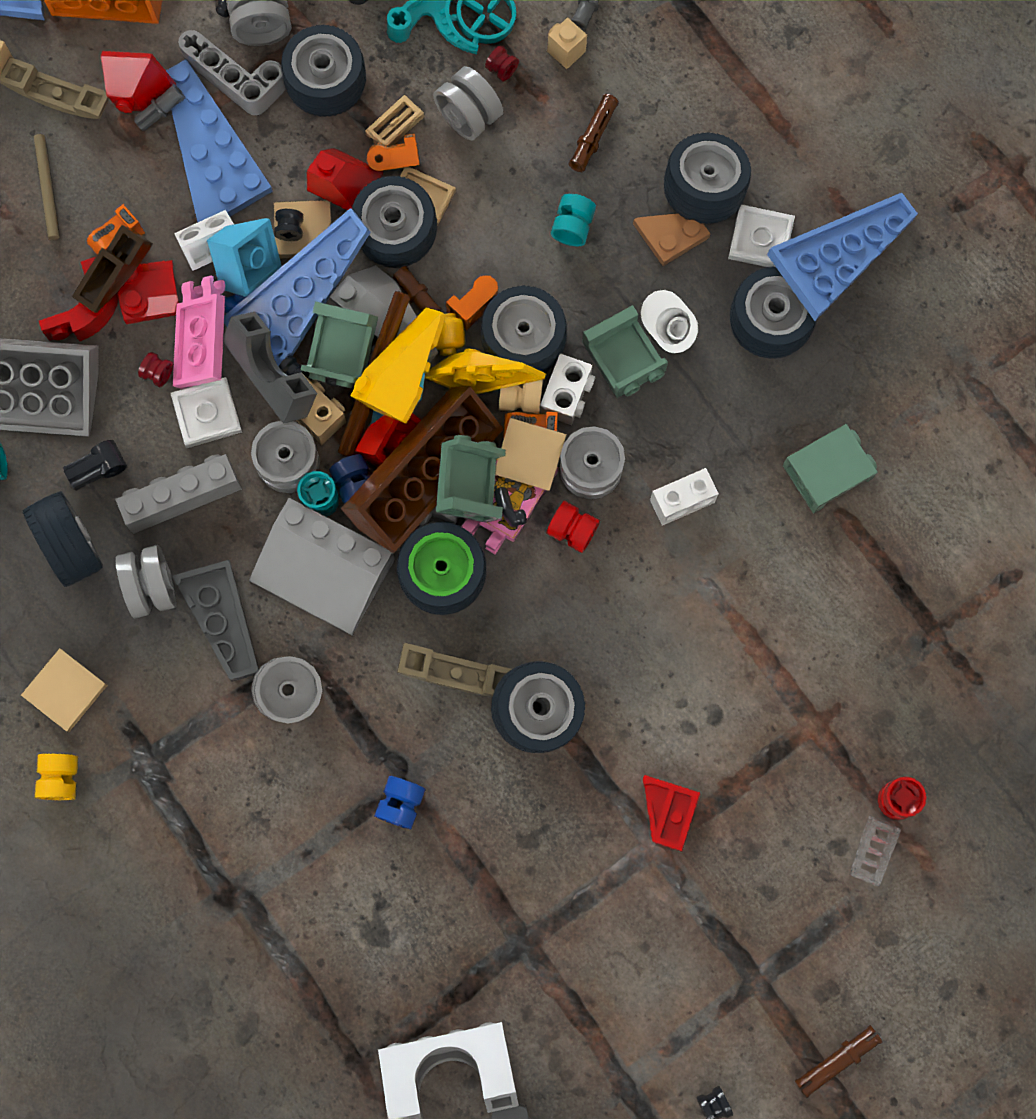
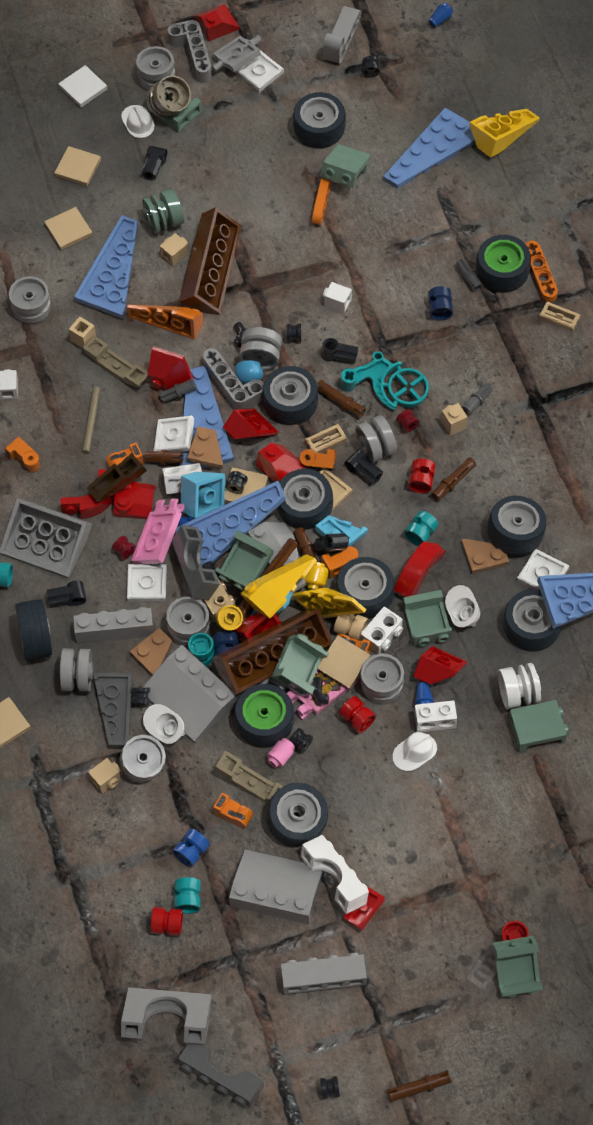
camera: 20 degrees right, 15 degrees down
none -> tan brick [88,758,121,794]
none -> medium nougat wing [130,628,173,676]
none -> black wheel [131,687,150,703]
none -> white piece [143,704,185,744]
none -> reddish brown pin [144,450,184,465]
none -> red wheel [151,907,183,936]
none -> white tile [154,415,194,452]
none -> teal wheel [174,877,201,914]
none -> medium nougat wing [187,426,223,469]
none -> orange leg [213,793,254,829]
none -> yellow wheel [215,605,243,630]
none -> red slope [223,408,279,439]
none -> light grey slope [229,850,323,924]
none -> dark azure hair [235,360,263,385]
none -> bright pink brick [266,738,295,768]
none -> light grey brick [281,953,367,994]
none -> black wheel [289,728,313,753]
none -> white arch [300,835,369,914]
none -> black piece [312,533,349,555]
none -> medium azure wing [315,515,368,552]
none -> reddish brown pin [317,380,366,418]
none -> black piece [344,449,383,485]
none -> white piece [393,732,437,771]
none -> red arch [394,541,446,597]
none -> red wheel [408,458,436,494]
none -> red slope [413,646,467,684]
none -> blue cone [415,682,434,705]
none -> sand green panel [493,936,543,997]
none -> white wheel [498,663,541,710]

